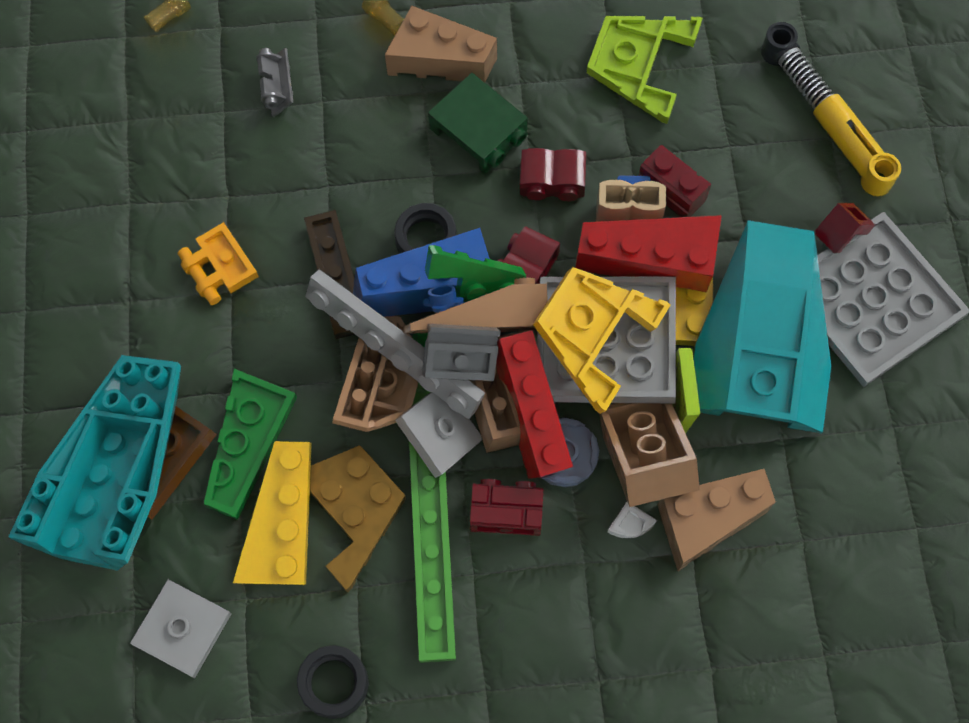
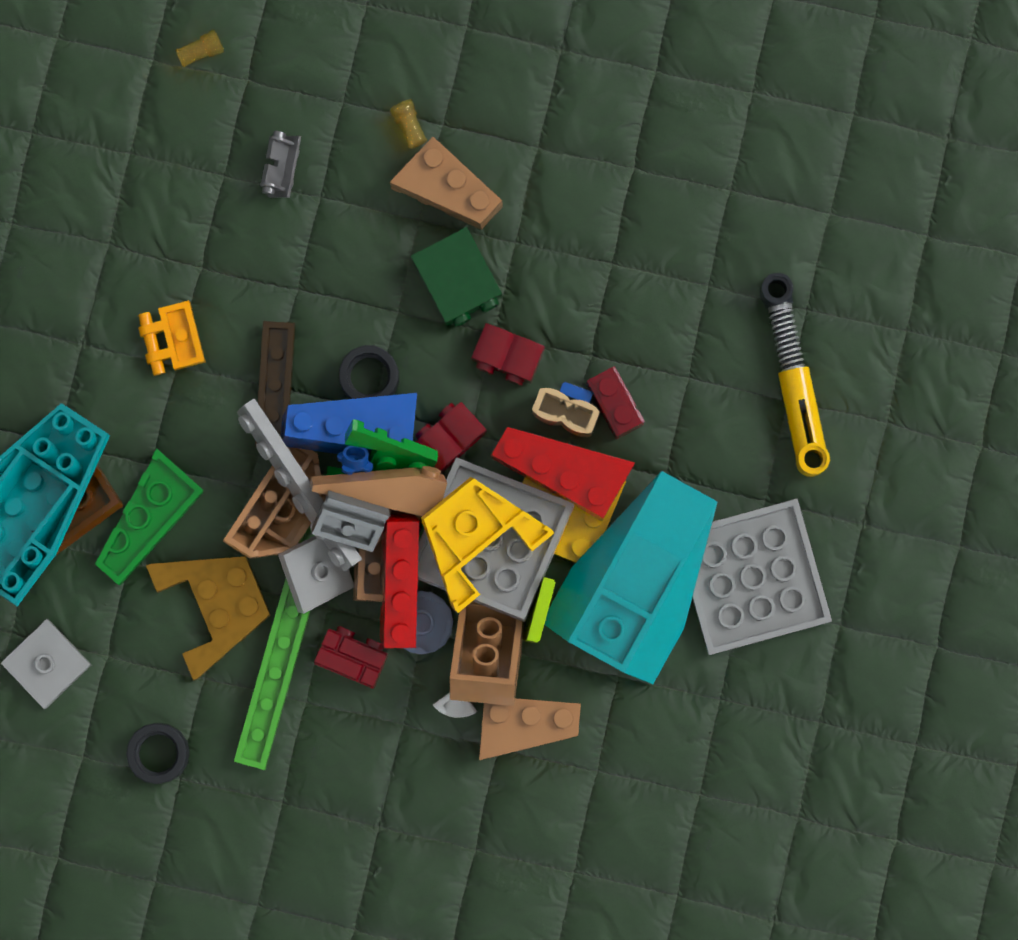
camera: 25 degrees right, 15 degrees up
yellow wing [233,441,312,585] -> none
lime wing [586,16,703,124] -> none
dark red panel [814,203,875,253] -> none

